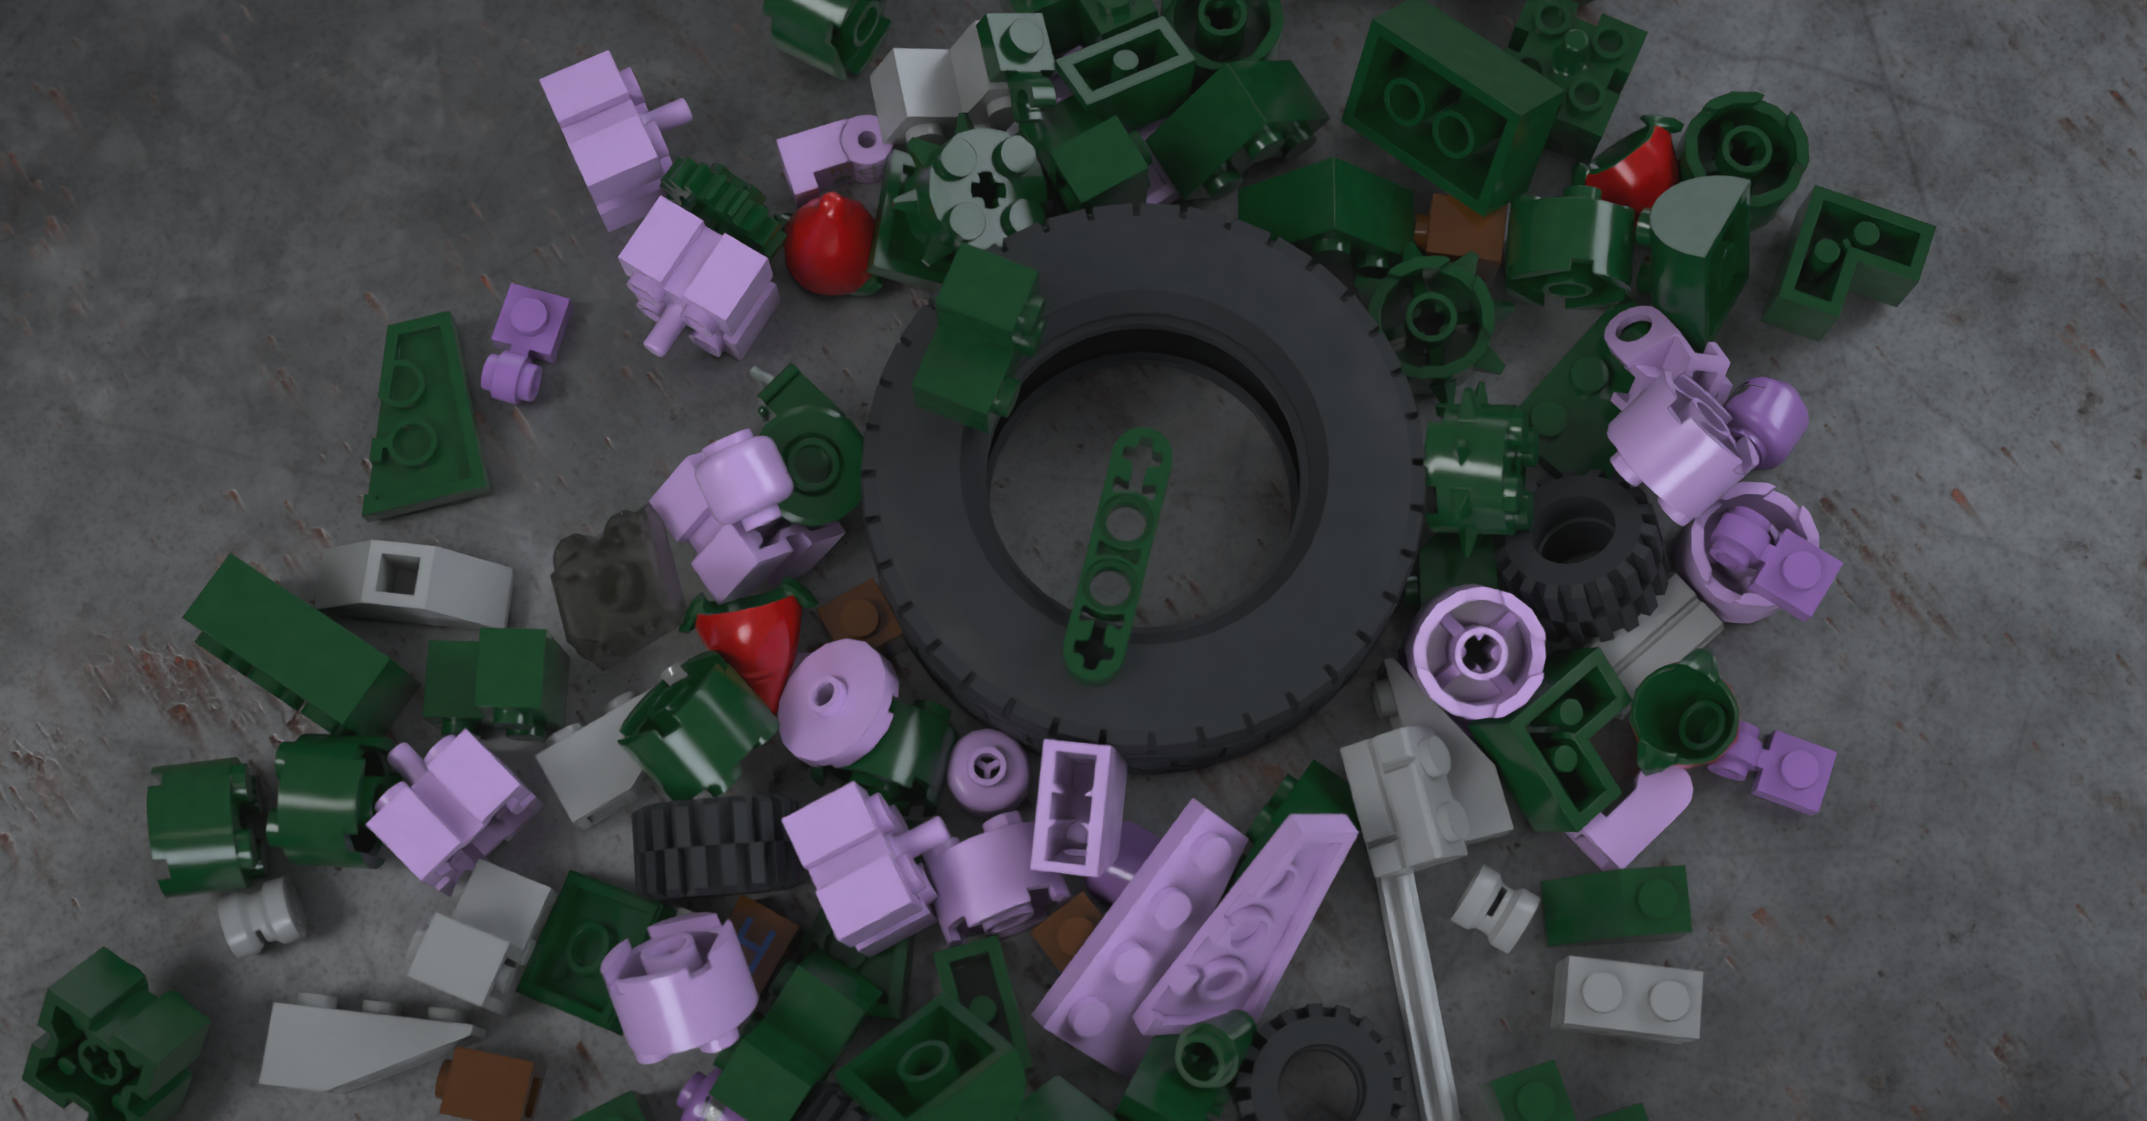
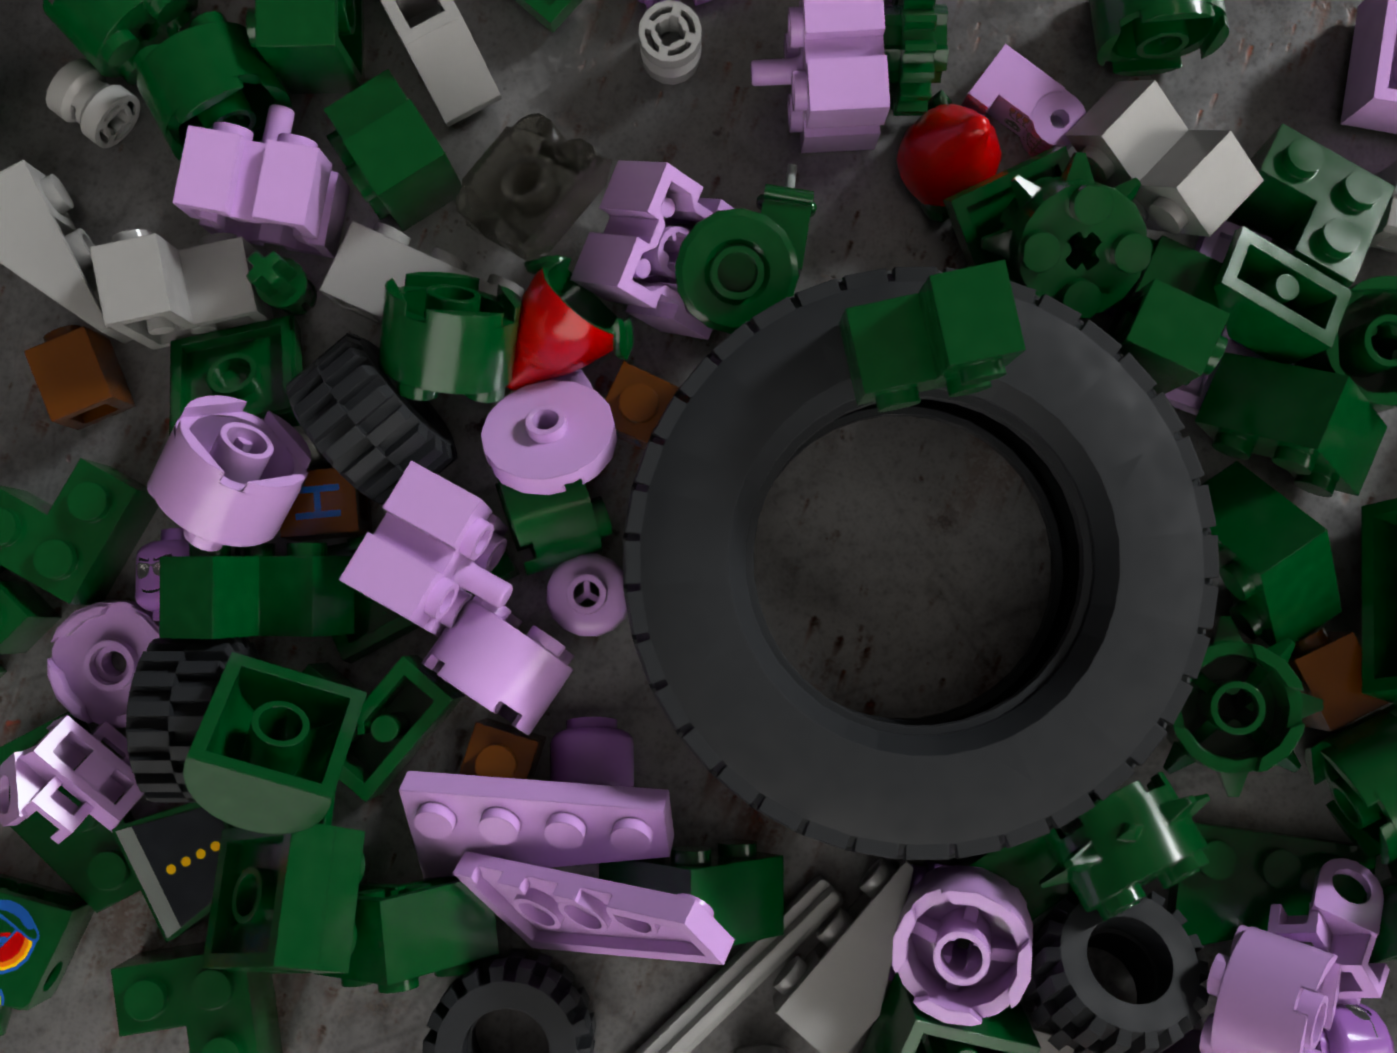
camera: 55 degrees right, 10 degrees up
lavender head [695,428,794,532] -> none
dark green plate [976,13,1057,123] -> none
lavender torso [1030,739,1128,877] -> none
dark green beam [1063,427,1173,687] -> none
dark green cone [1175,1009,1258,1088] -> none
light grey brick [1340,726,1469,878] -> none
none -> dark green axle [246,251,317,316]
none -> light grey wheel [638,0,702,85]

